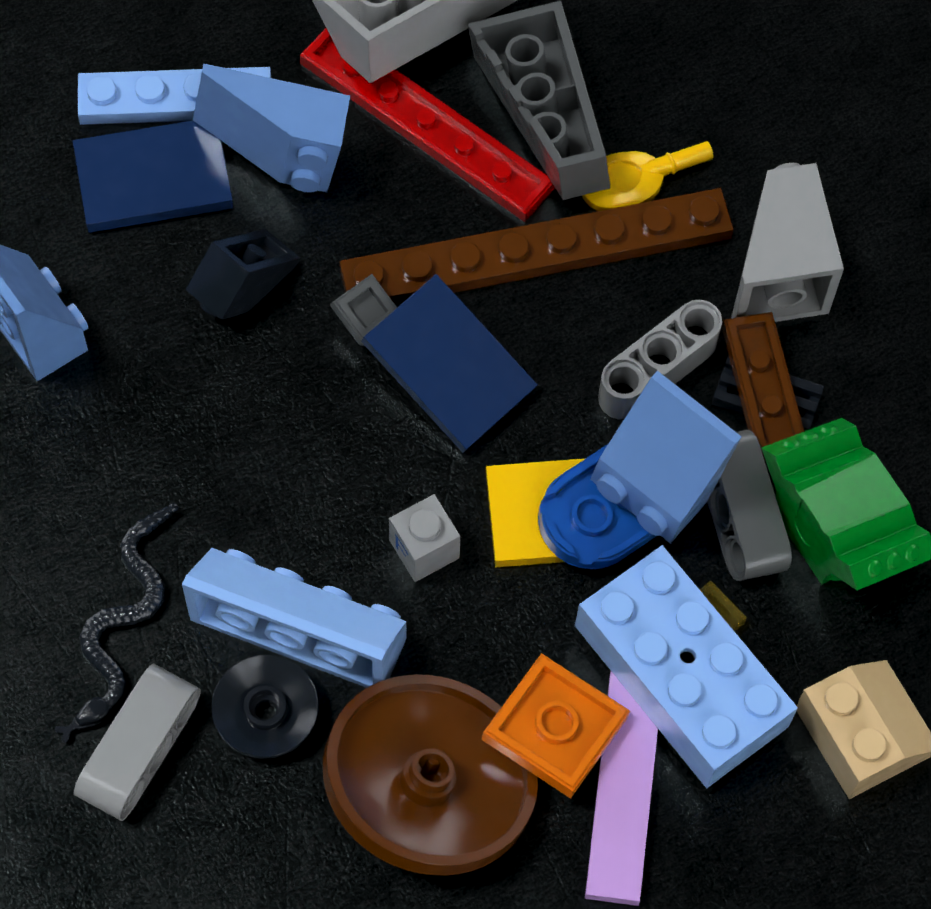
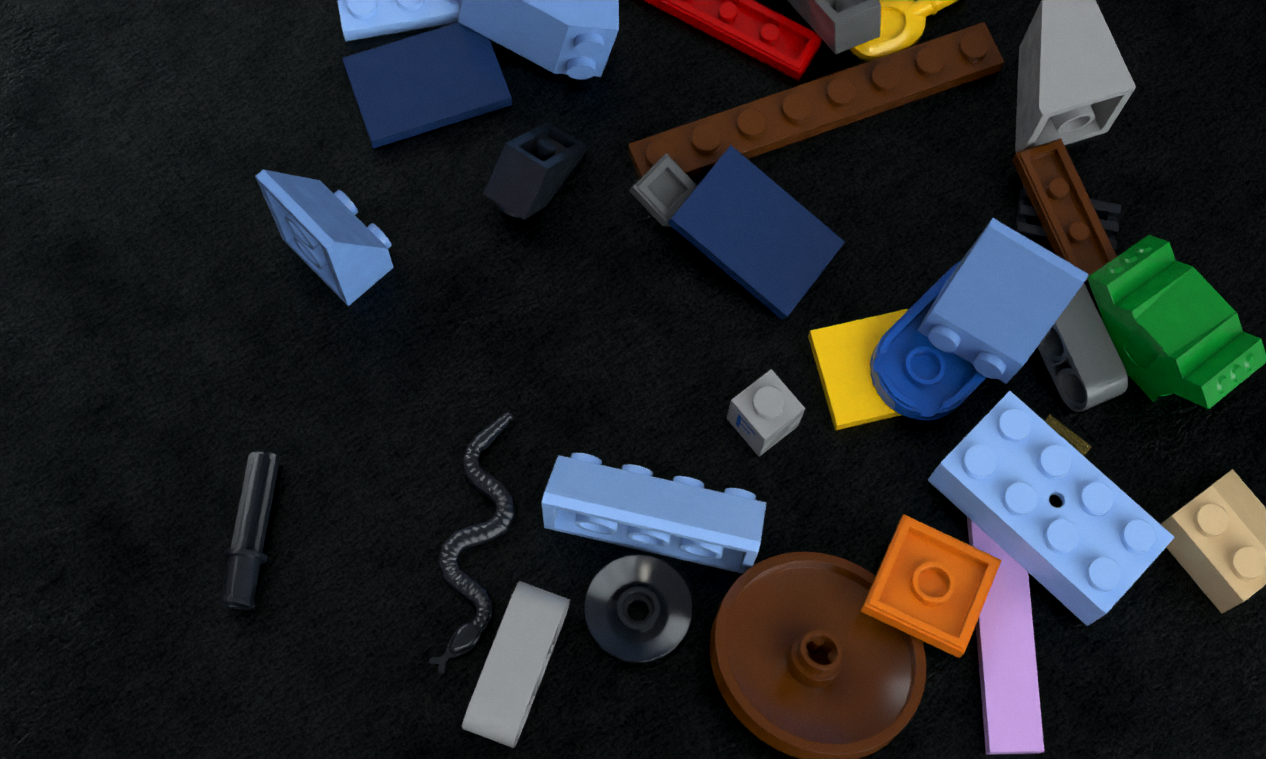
camera: 10 degrees left, 5 degrees up
light grey beam [598,300,722,419] -> none

